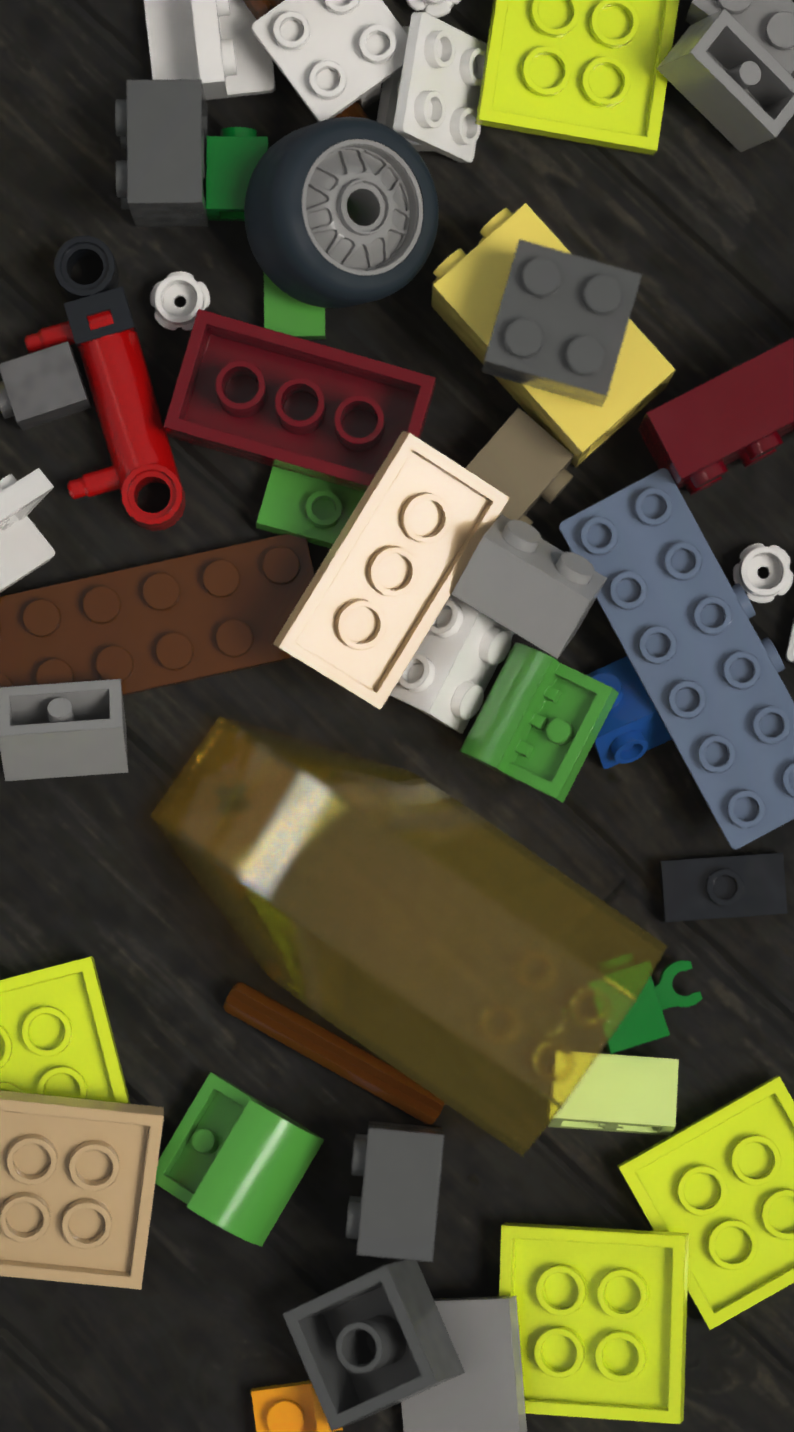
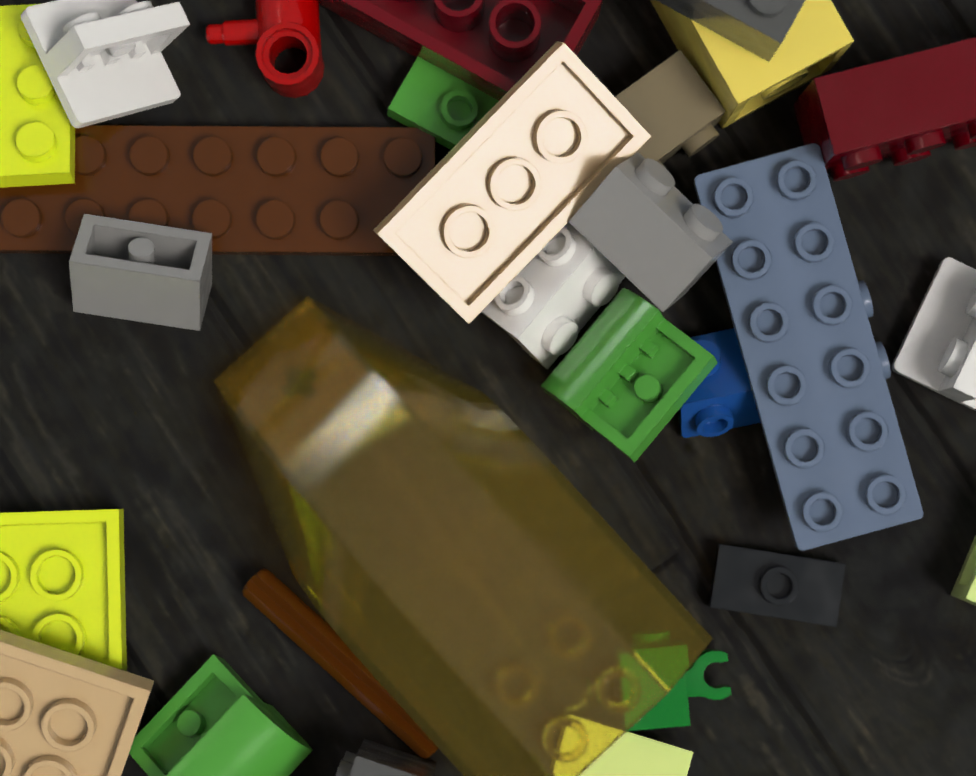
camera: 15 degrees right, 0 degrees up
white plate [733,543,793,603] -> none

